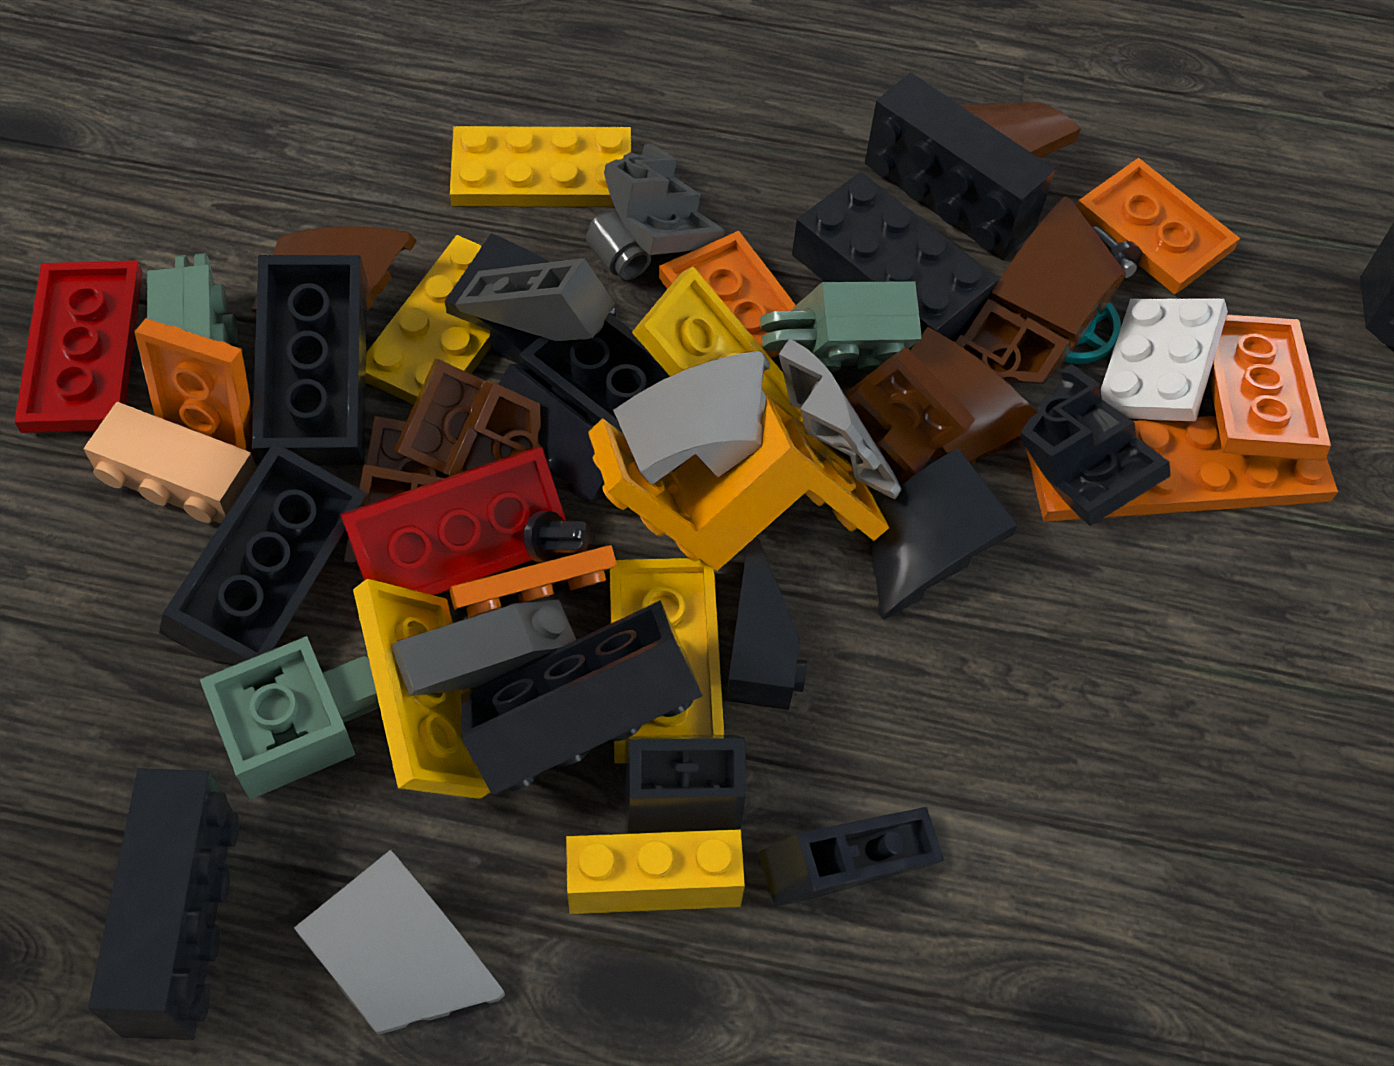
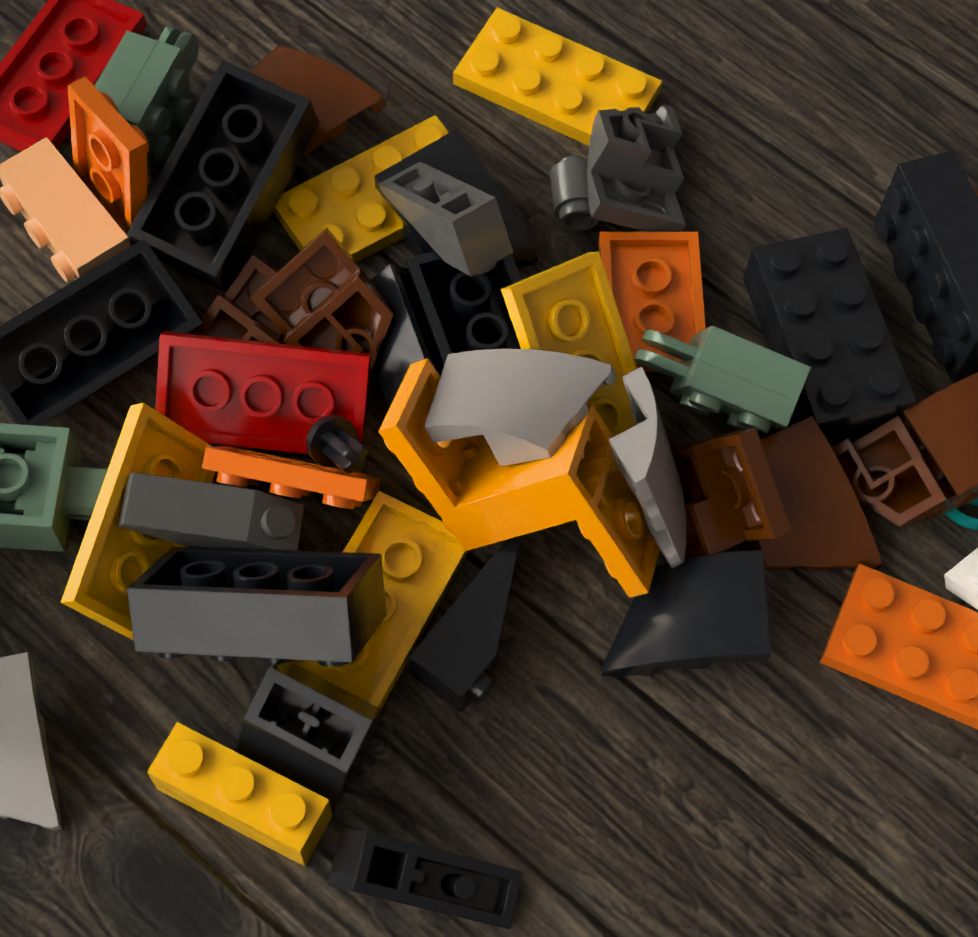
camera: 30 degrees right, 5 degrees up
black slope [1020,364,1171,526] -> none

